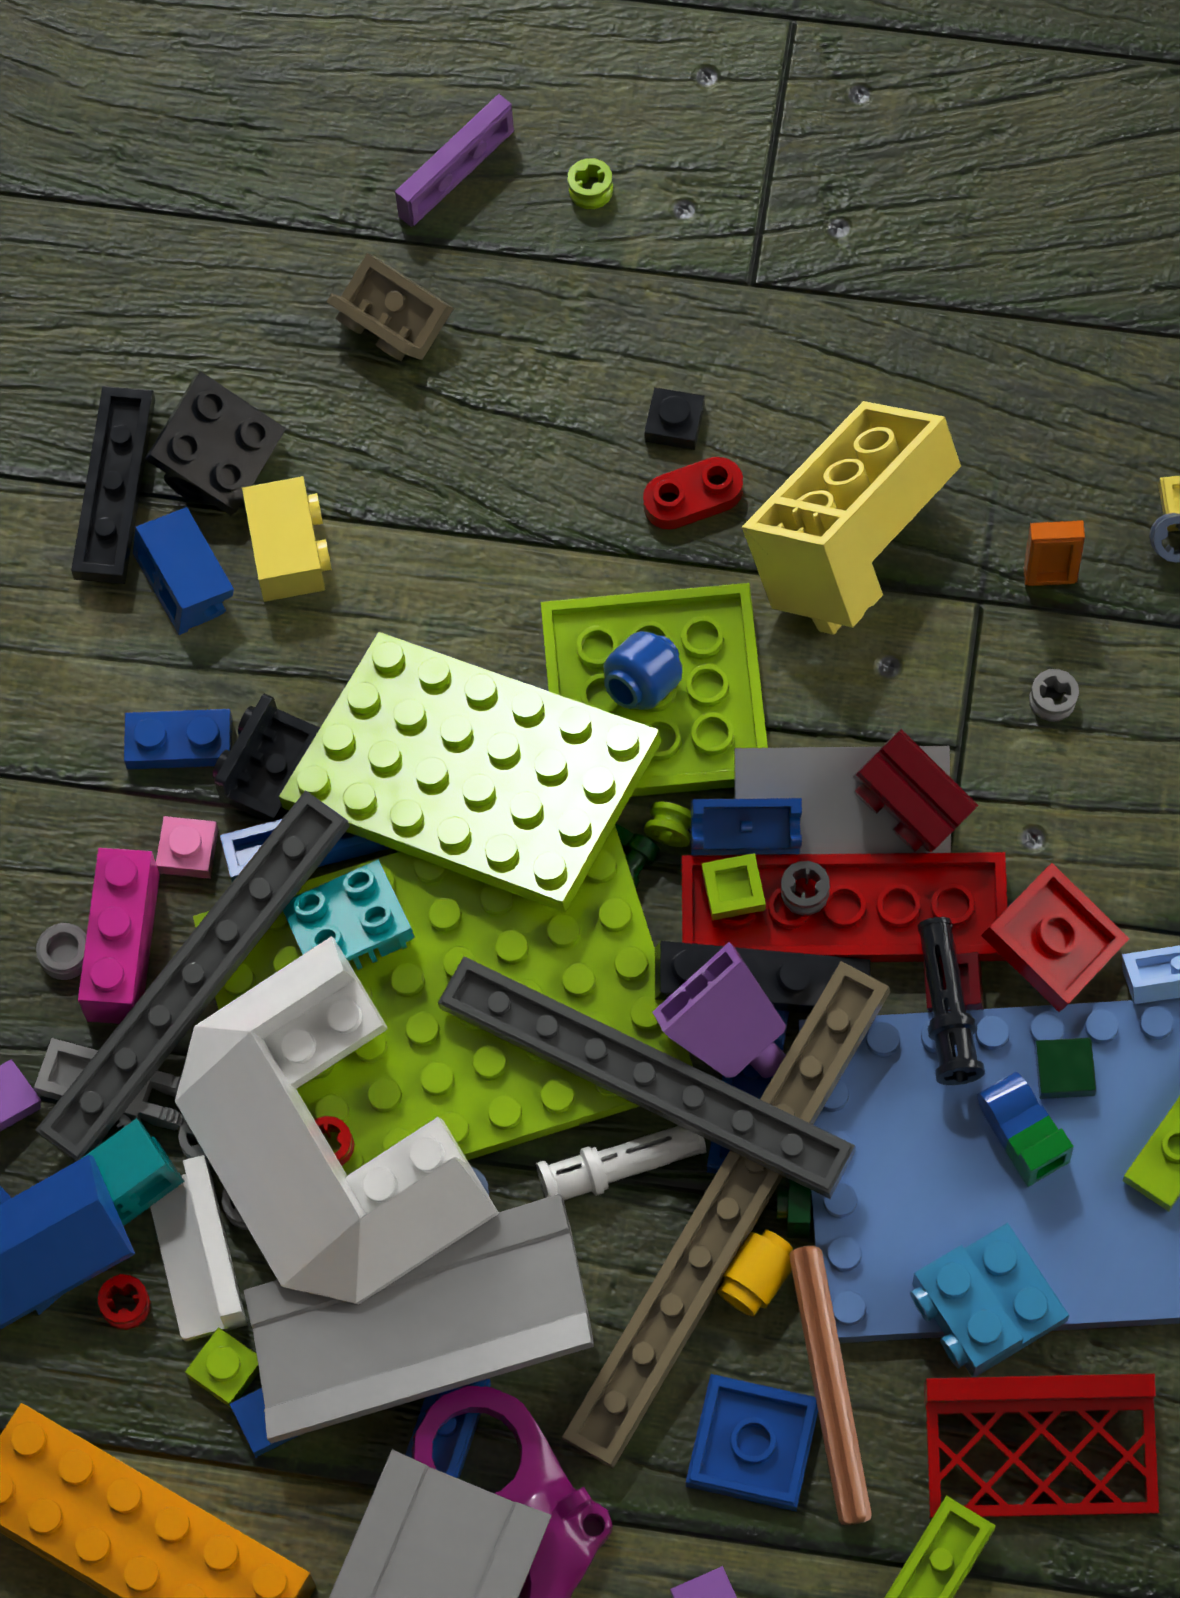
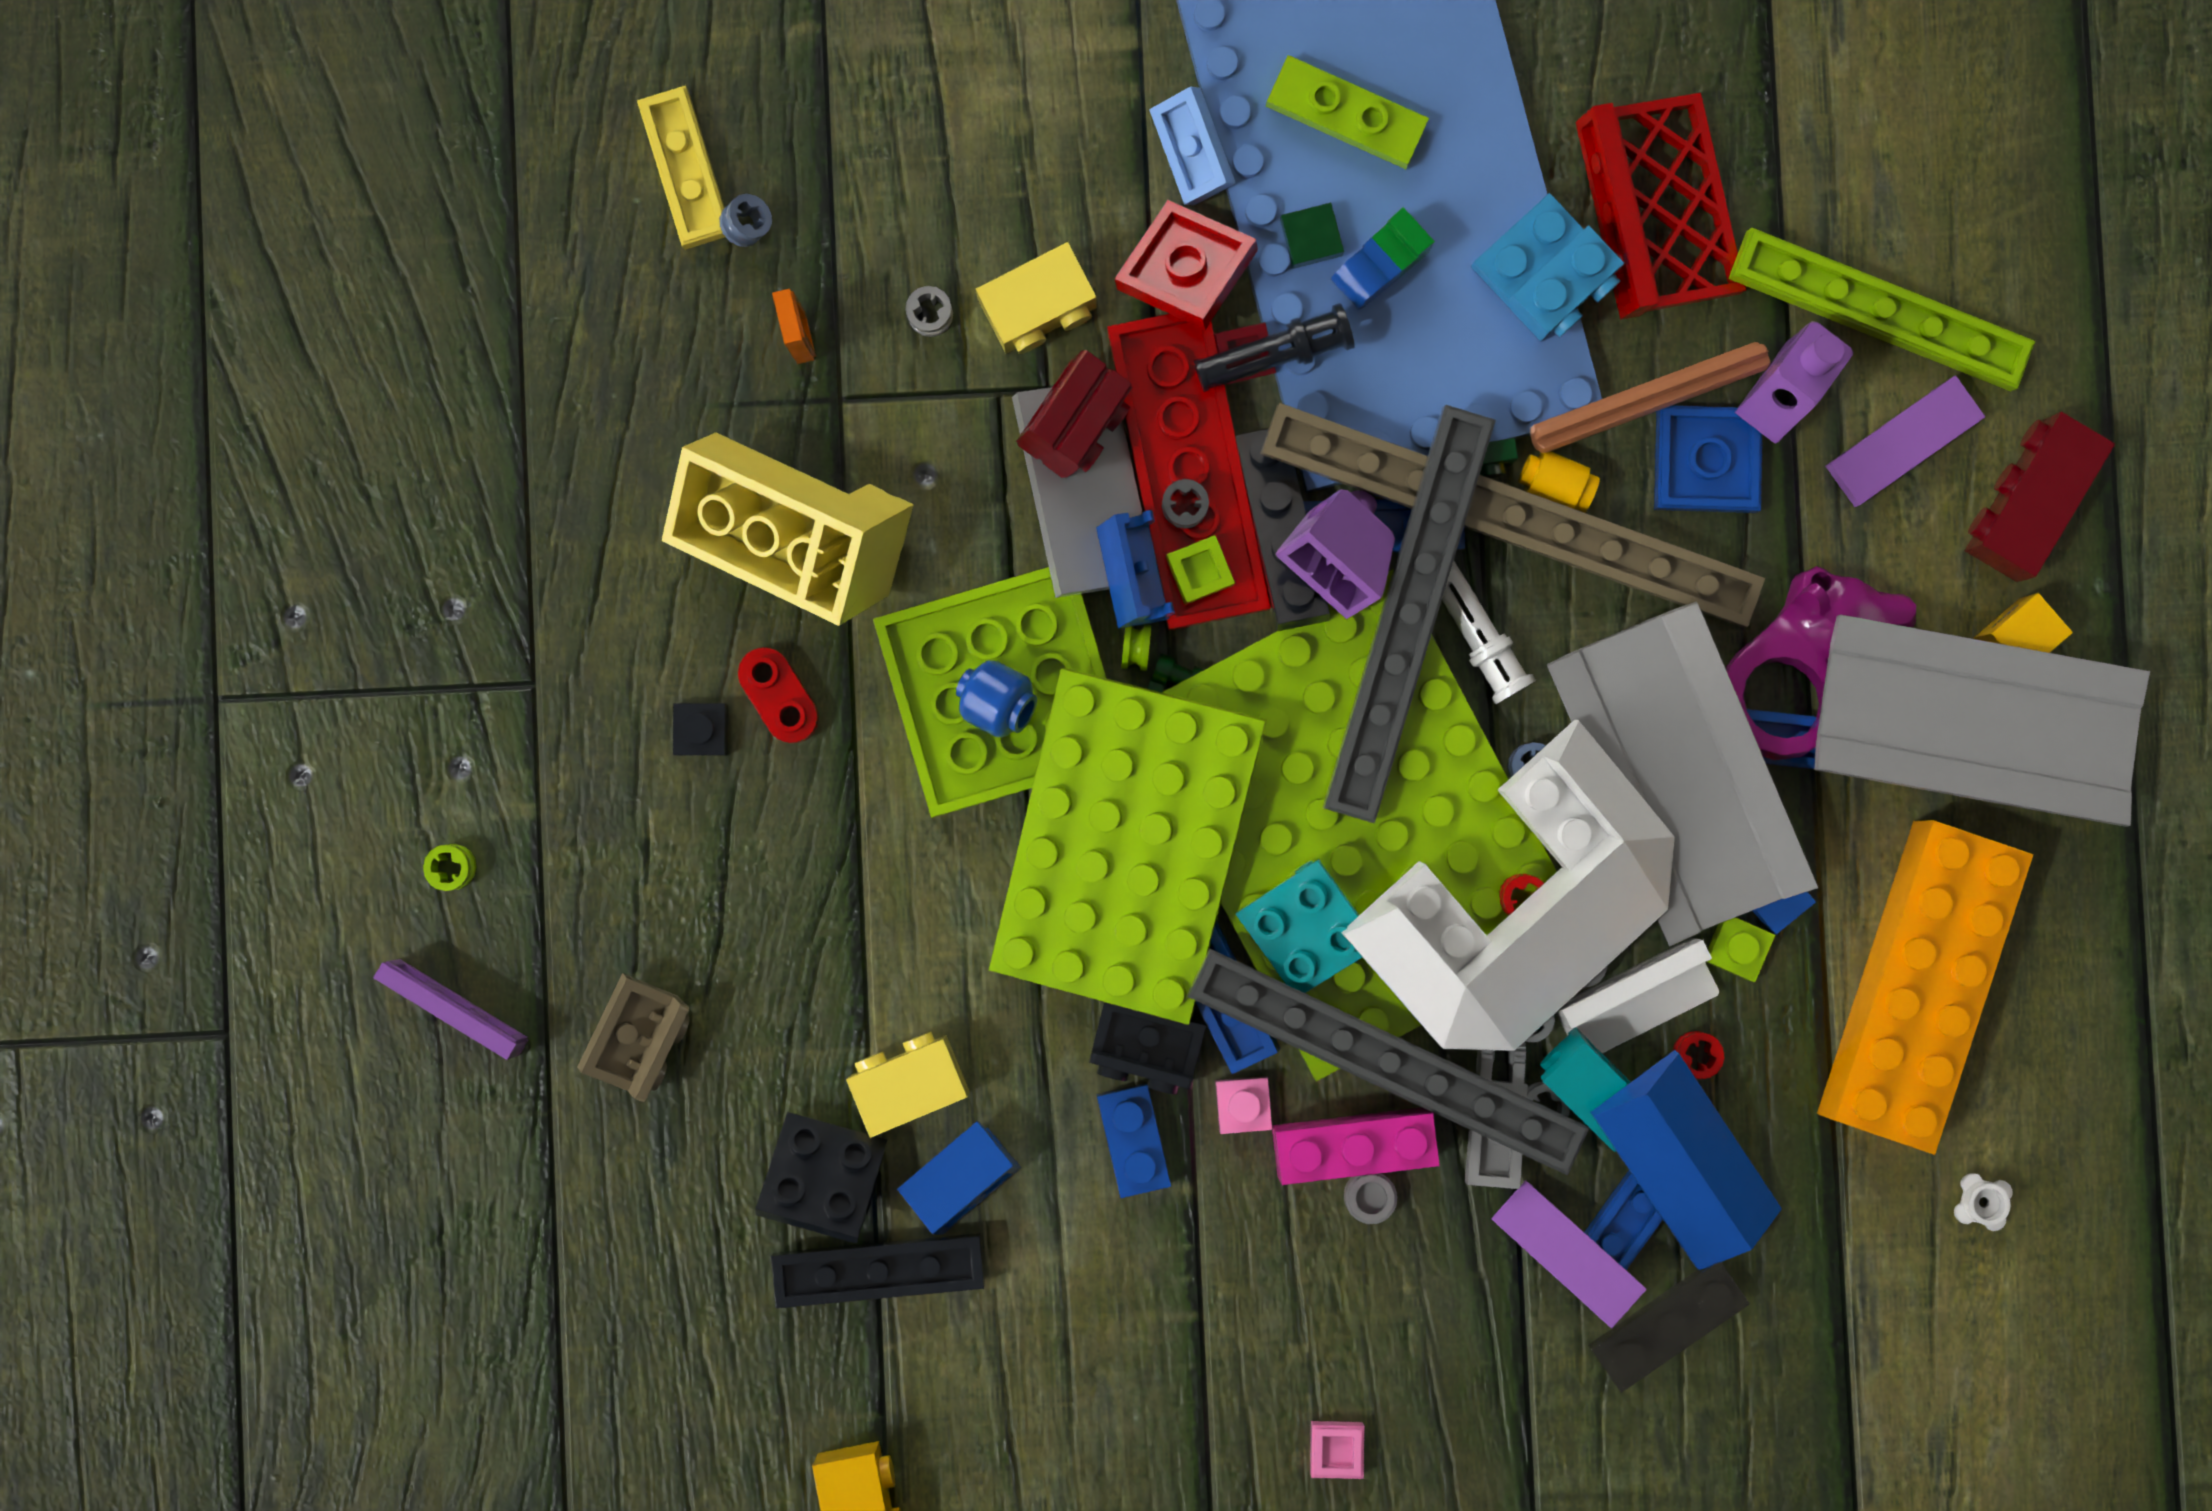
camera: 105 degrees left, 20 degrees up
none -> light yellow brick [976,242,1097,354]
none -> medium lavender torso [1735,321,1853,444]

